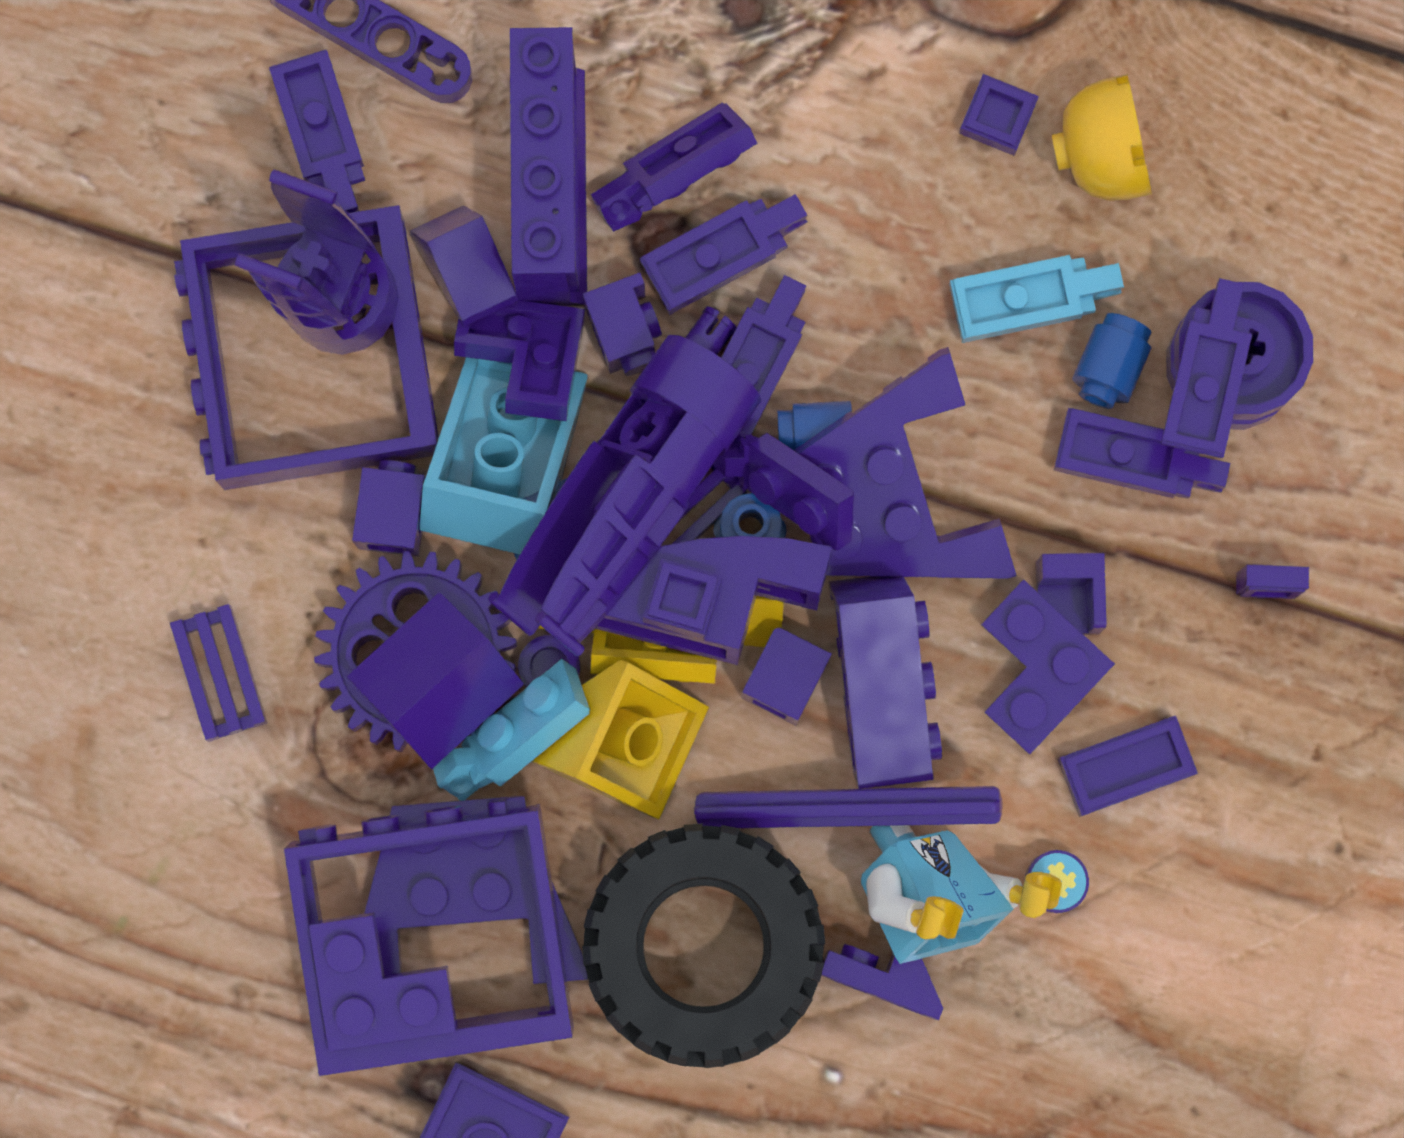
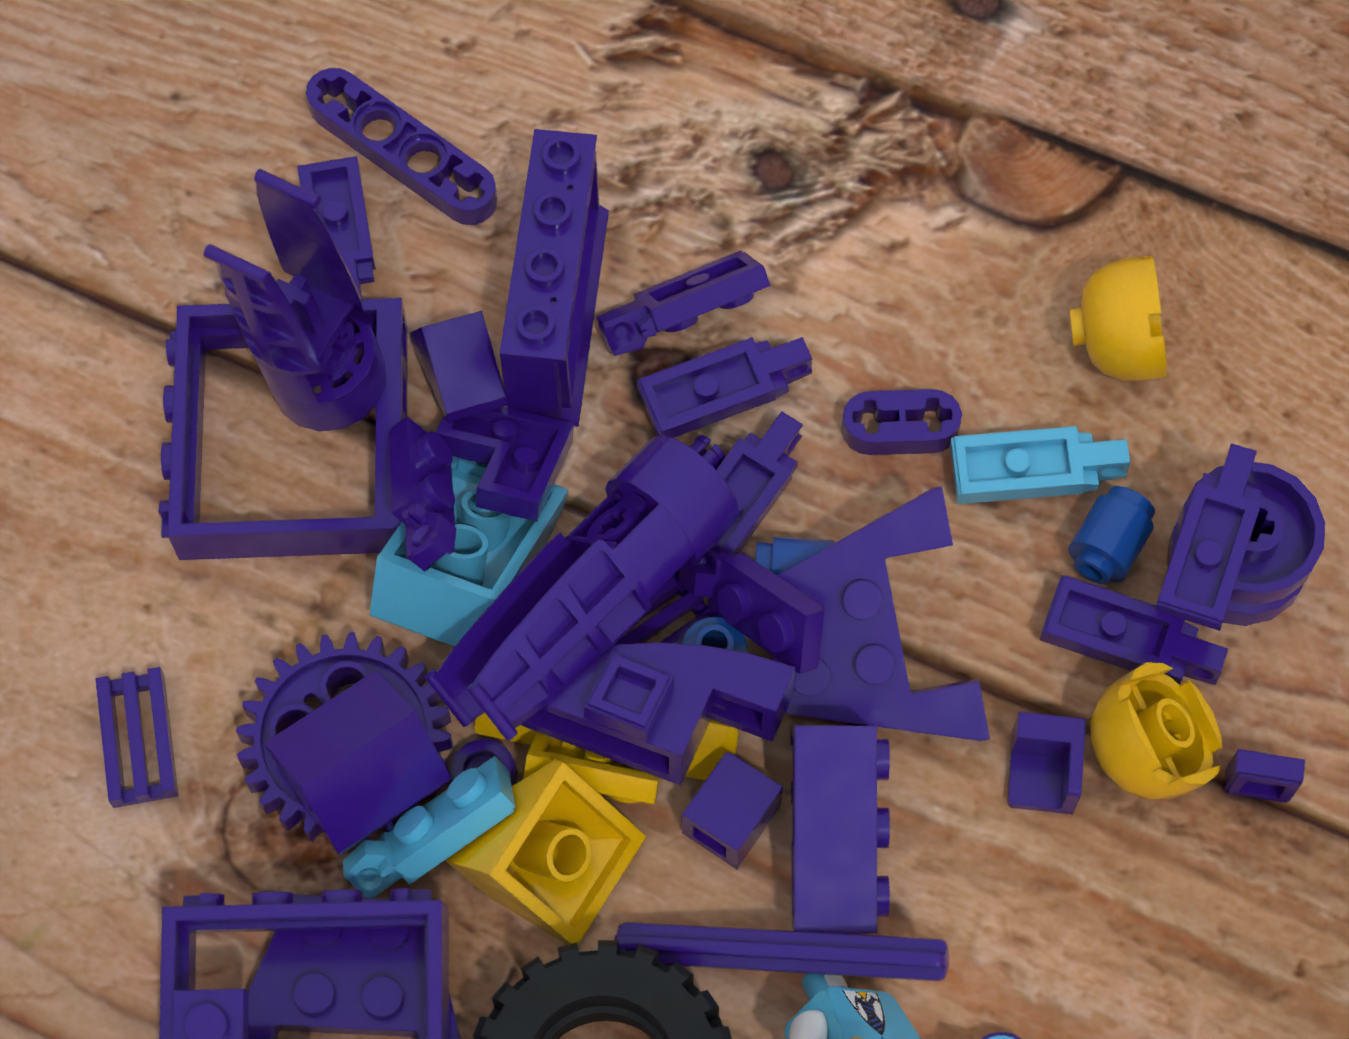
camera: 10 degrees right, 15 degrees down
dark purple brick [352,460,425,557] -> none
dark purple brick [583,273,662,376] -> none
dark purple tile [959,74,1039,156] -> none
dark purple plate [981,579,1115,755] -> none
dark purple tile [1058,715,1198,817] -> none
none -> dark purple hinge [388,416,456,572]
none -> dark purple beam [841,389,962,455]
none -> yellow cylinder [1090,662,1222,799]

